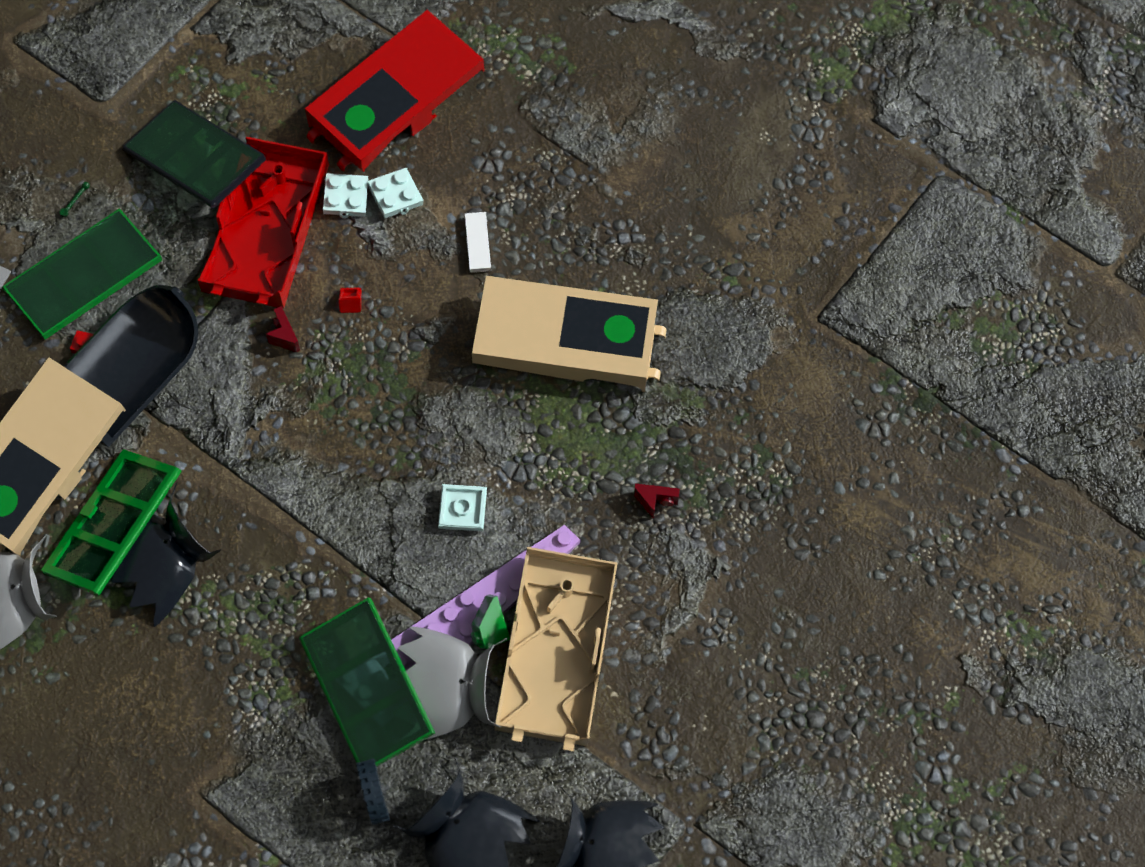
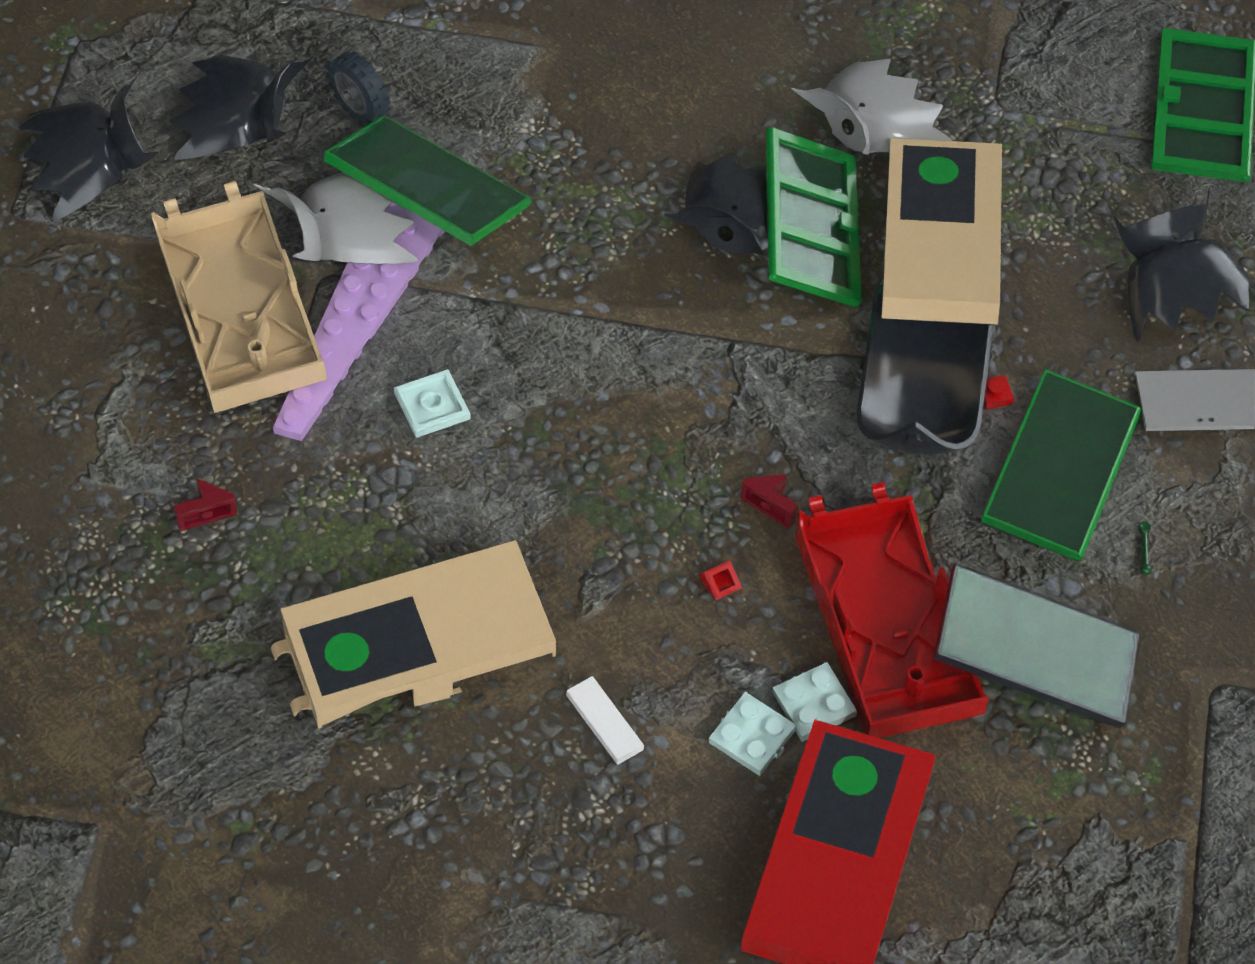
camera: 150 degrees right, 10 degrees down
green slope [471,594,510,649] -> none

